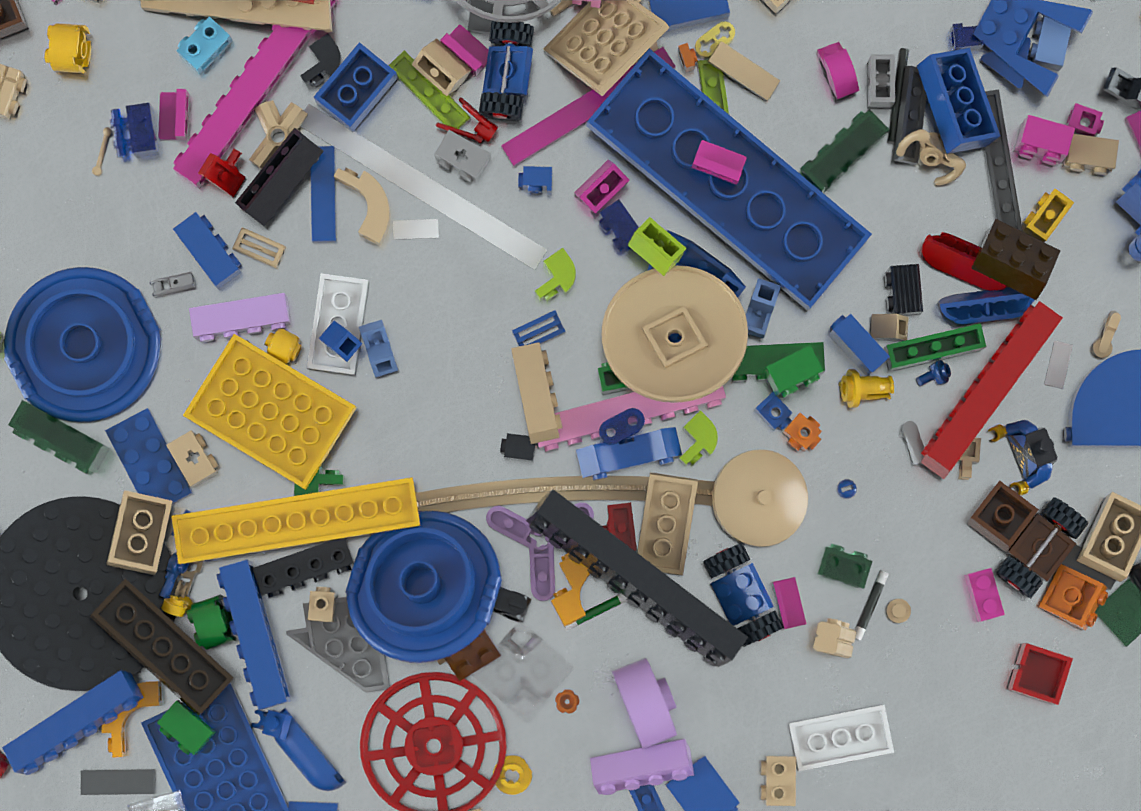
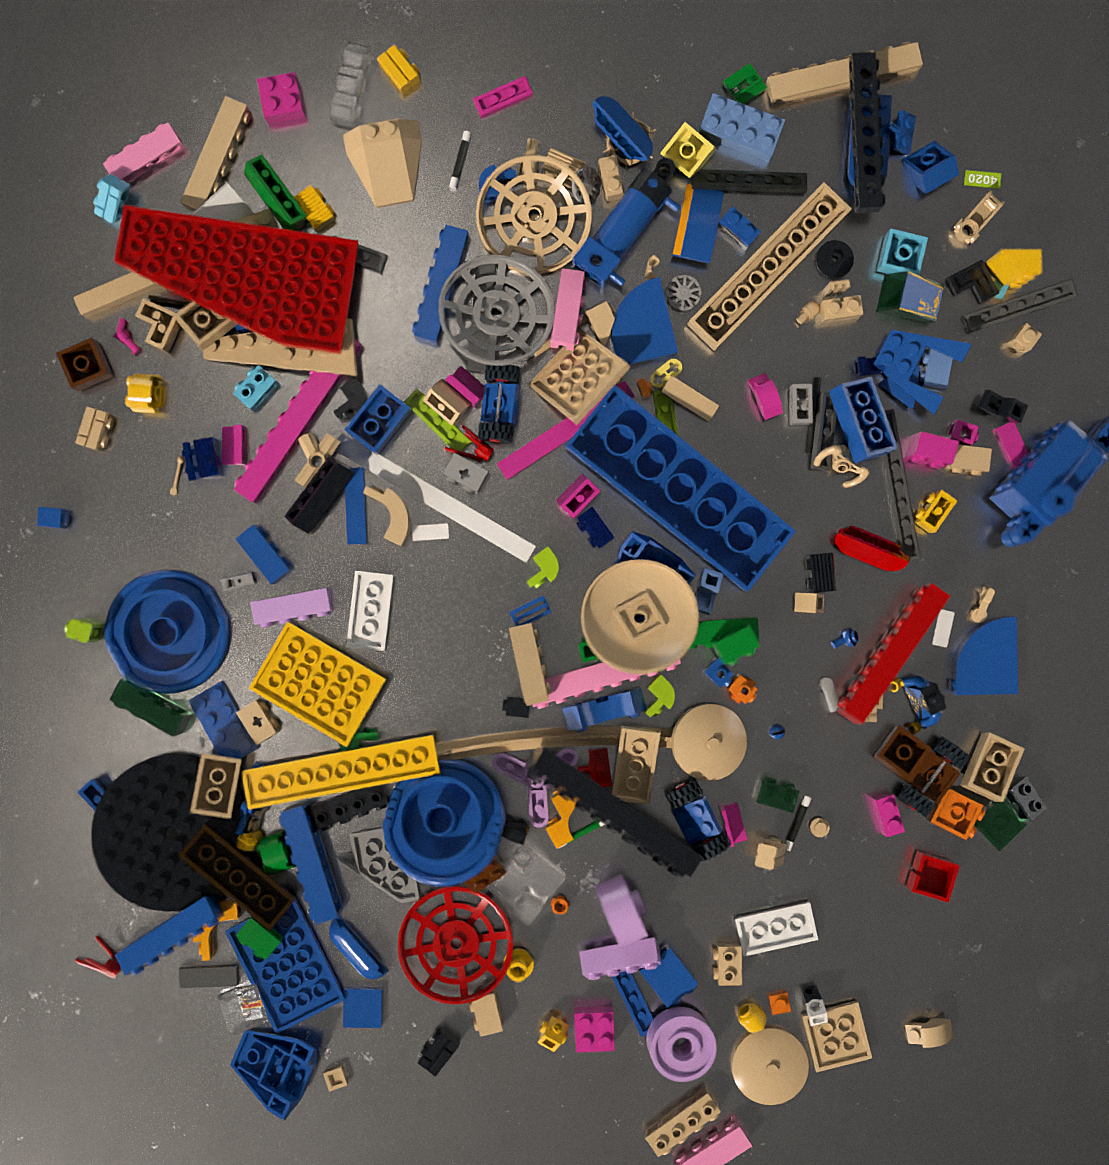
camera: 10 degrees right, 5 degrees up
red plate [198,148,246,197] -> none
tan tile [232,227,286,269] -> none
blue plate [251,710,292,740] -> none
yellow head [264,329,302,364] -> none
tan brick [308,587,336,622] -> none
blue brick [319,320,363,362] -> none
medium blue brick [359,320,398,378] -> none
blue brick [518,166,552,195] -> none
clear blue plate [599,408,645,445] -> none
lime brick [628,217,686,276] -> none
dark pink panel [692,140,747,185] -> none
clear green wedge [800,109,890,193] -> none
blue brick [829,314,890,376] -> none
yellow piece [839,369,894,408] -> none
green brick [884,323,987,371] -> none
blue brick [939,287,1035,324] -> none
dark brown brick [971,218,1061,300] -> none

